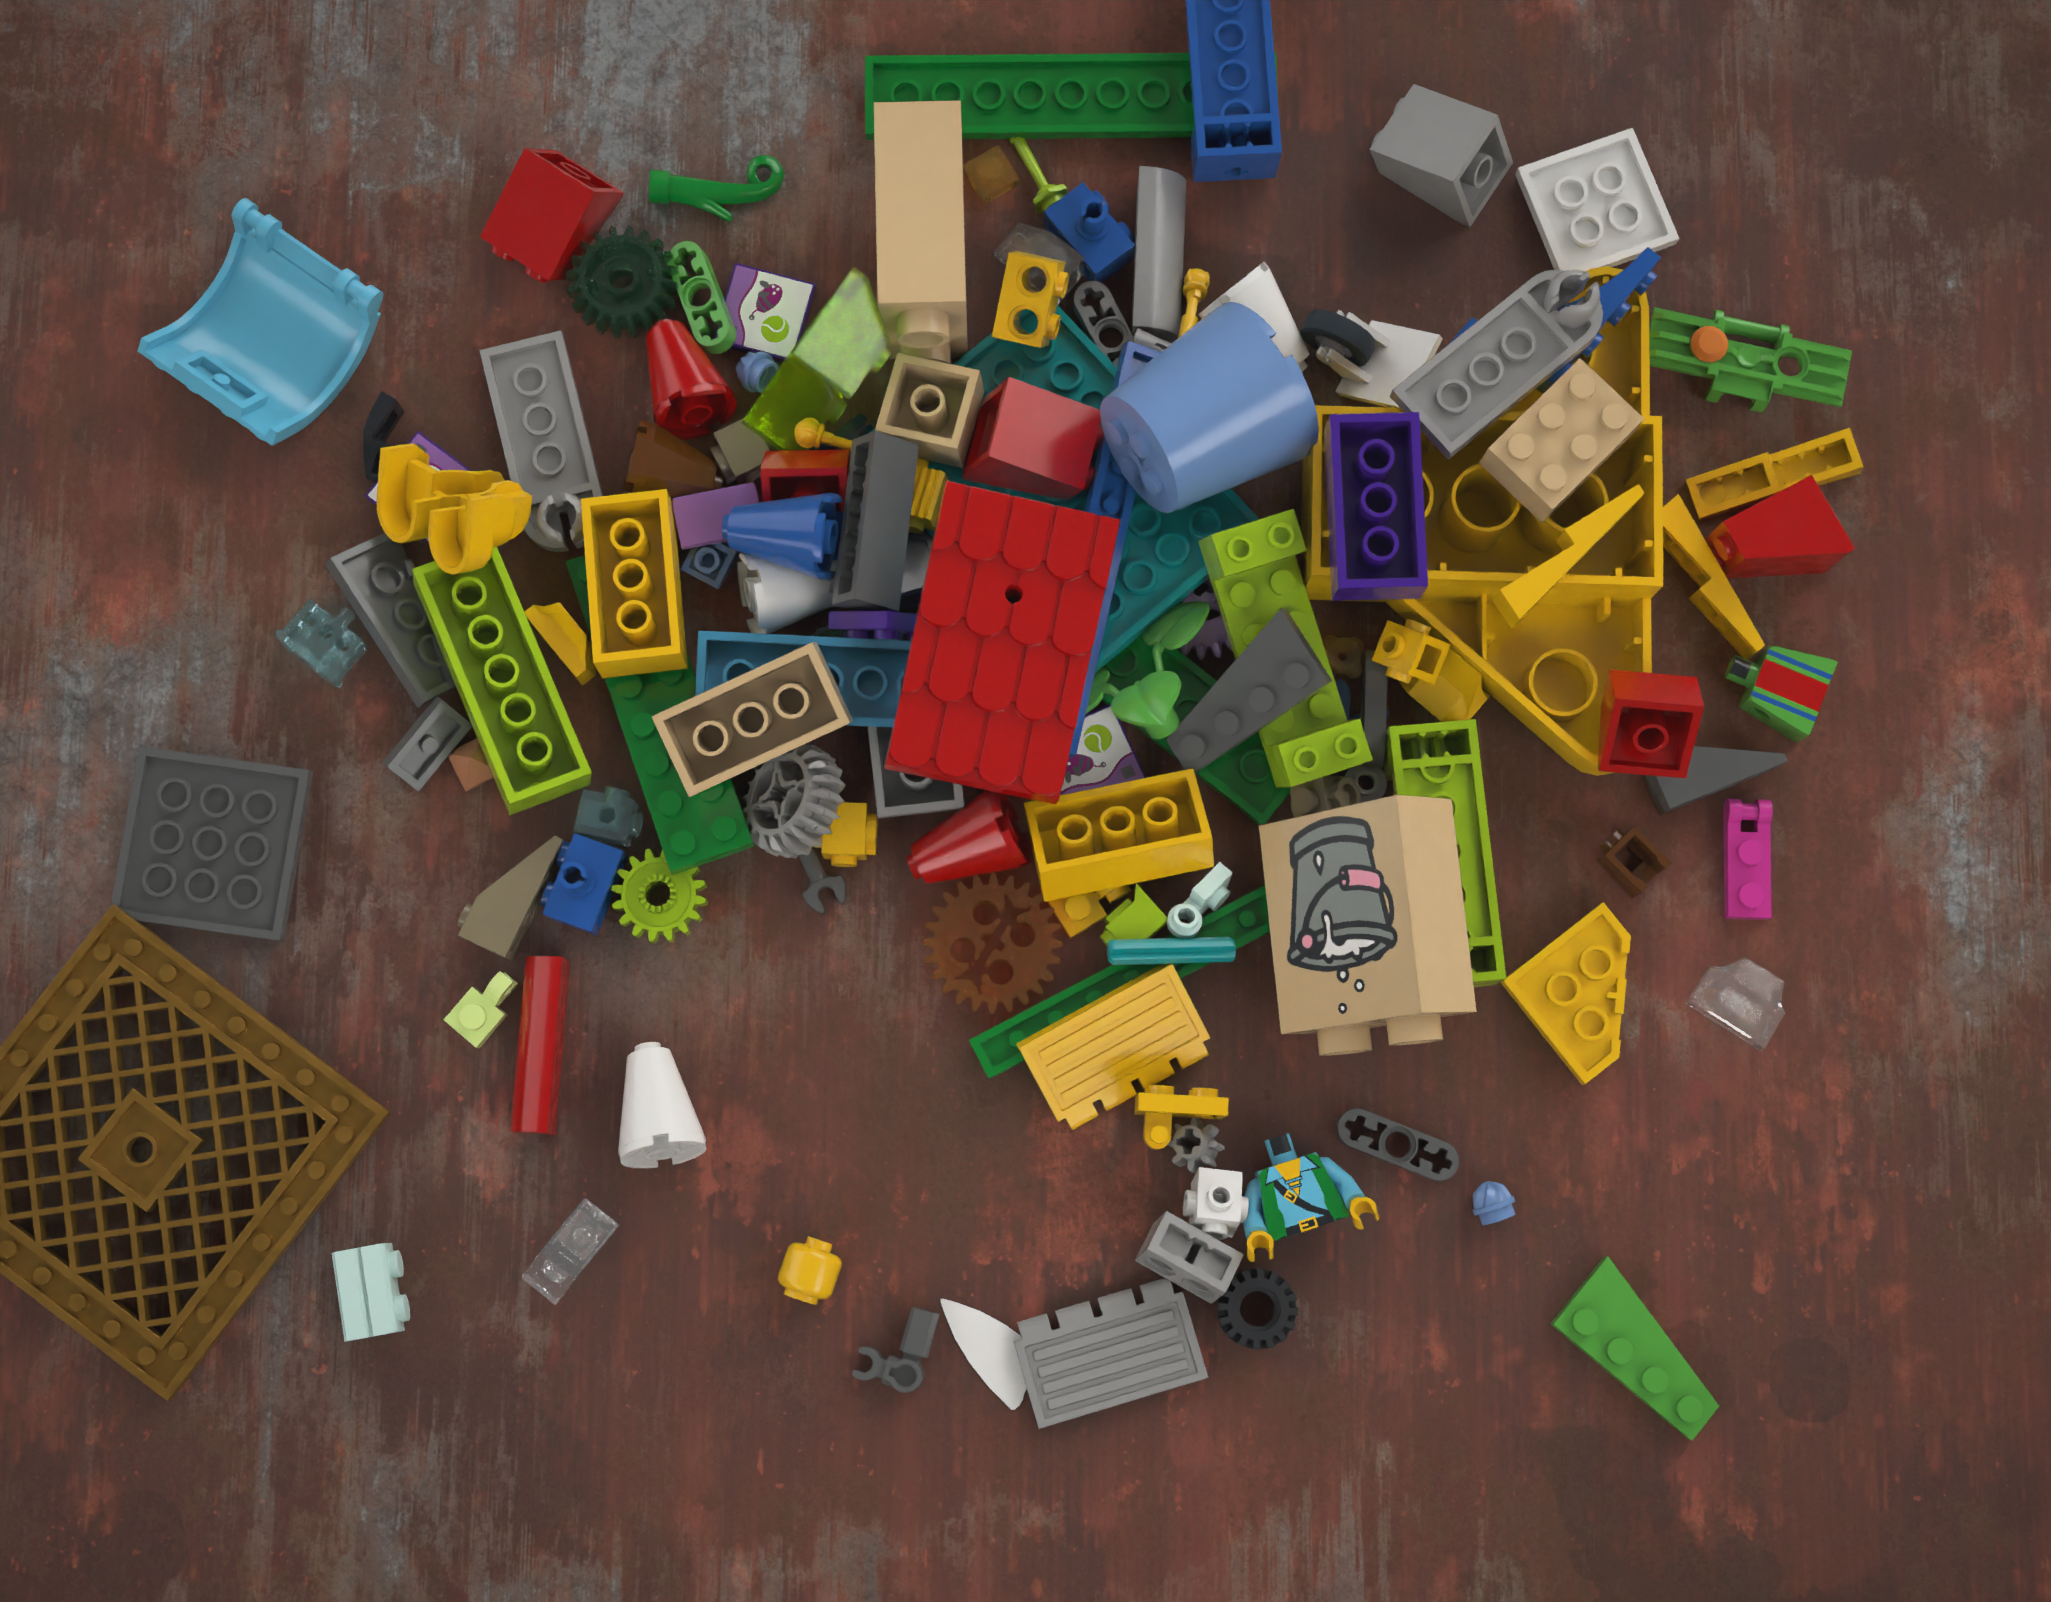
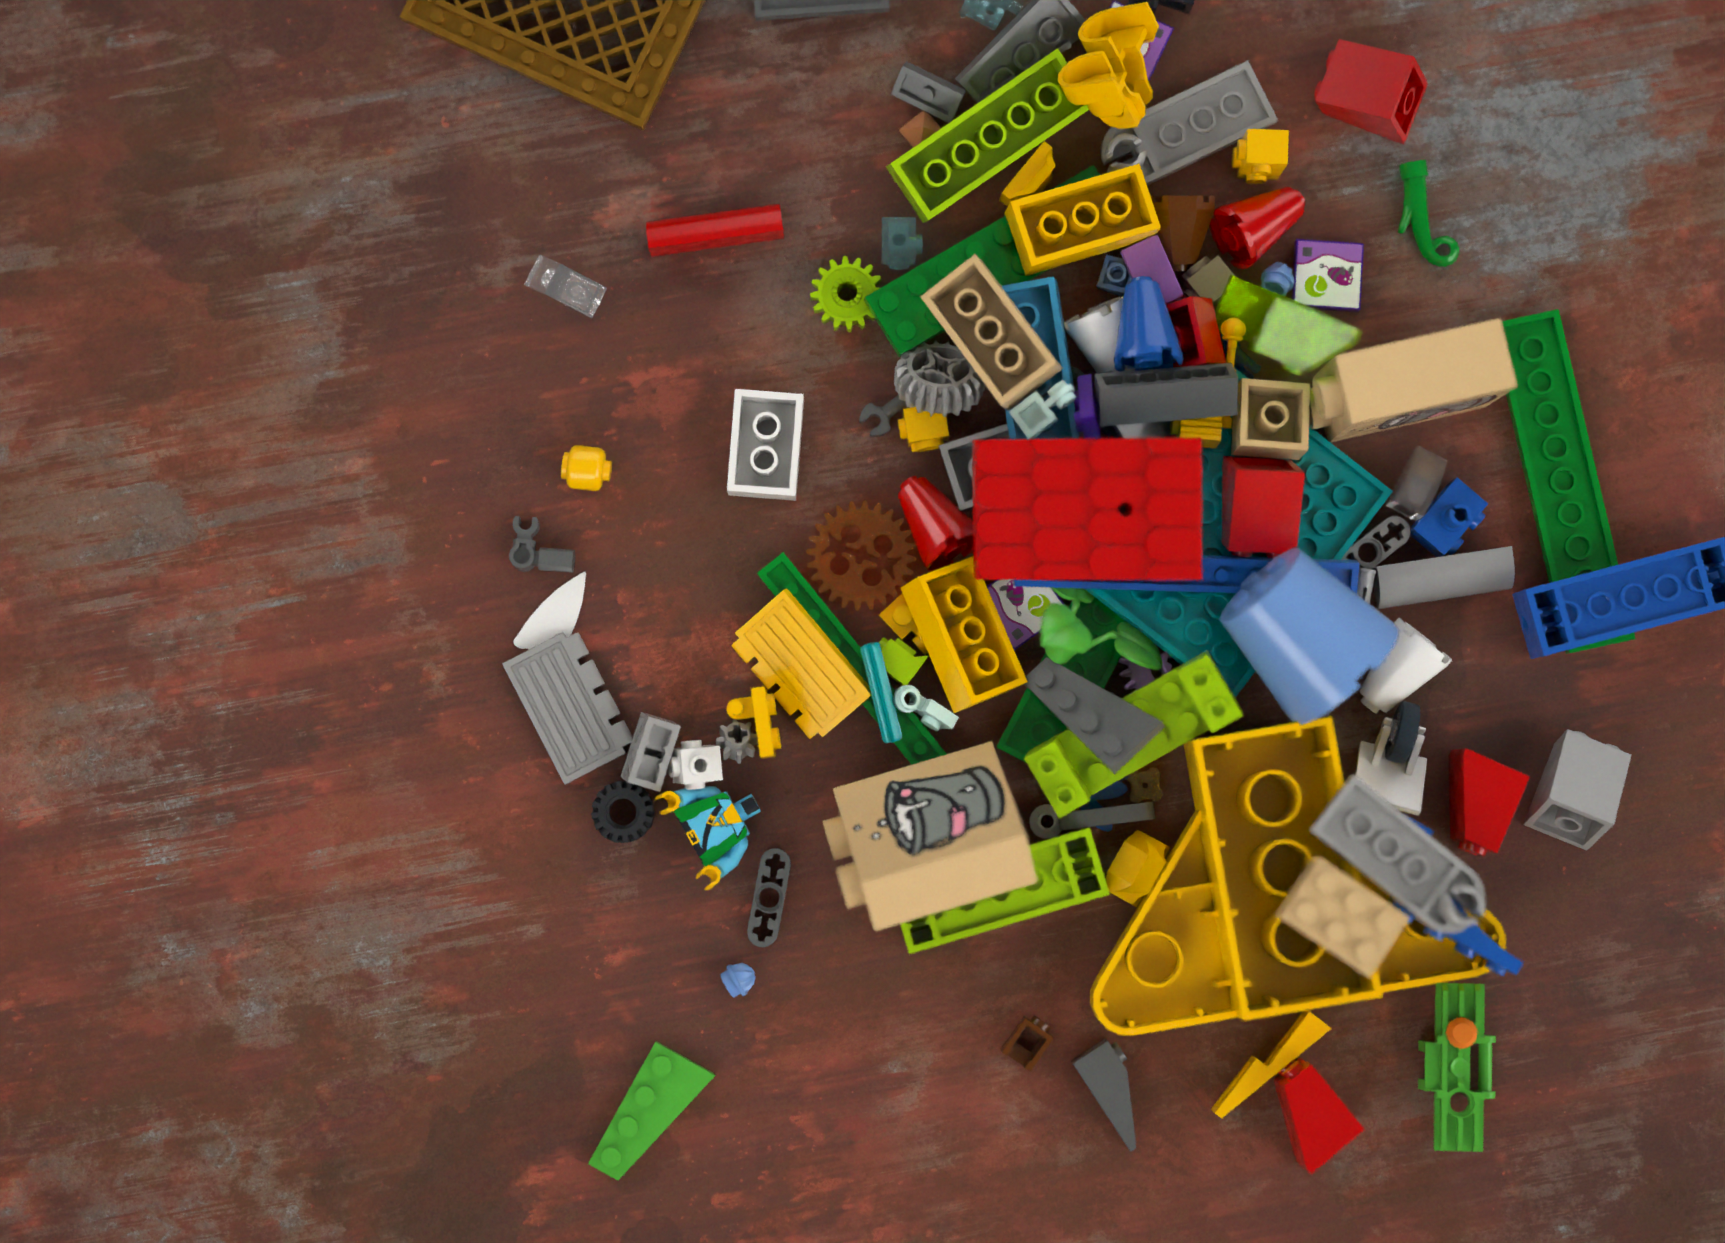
camera: 80 degrees right, 5 degrees up
light aqua brick [332,1243,410,1342] -> none
yellowish green plate [444,971,519,1048] -> none
dark tan slope [457,836,565,961] -> none
blue brick [541,833,629,936] -> none
clear green gear [566,225,679,339] -> none
white cone [618,1042,706,1168] -> none
bright green beam [667,241,736,354] -> none
clear yellow plate [963,145,1020,205] -> none
yellow brick [992,251,1069,348] -> none
lime piece [1008,137,1067,214] -> none
yellow piece [1178,268,1210,338] -> none
dark tan brick [1290,776,1361,818] -> none
dark purple brick [1324,412,1428,601] -> none
yellow brick [1372,618,1451,685] -> none
yellow slope [1493,484,1645,629] -> none
yellow plate [1500,902,1631,1085] -> none
white plate [1515,128,1679,271] -> none
red slope [1598,669,1704,779] -> none
yellow slope [1685,428,1864,520] -> none
clear slope [1686,957,1785,1050] -> none
dark pink plate [1723,798,1773,920] -> none
torso [1725,646,1838,743] -> none
none -> white brick [727,389,804,501]
none -> light aqua plate [1009,380,1076,439]
none -> yellow brick [1232,129,1289,184]
none -> red slope [1449,748,1530,857]

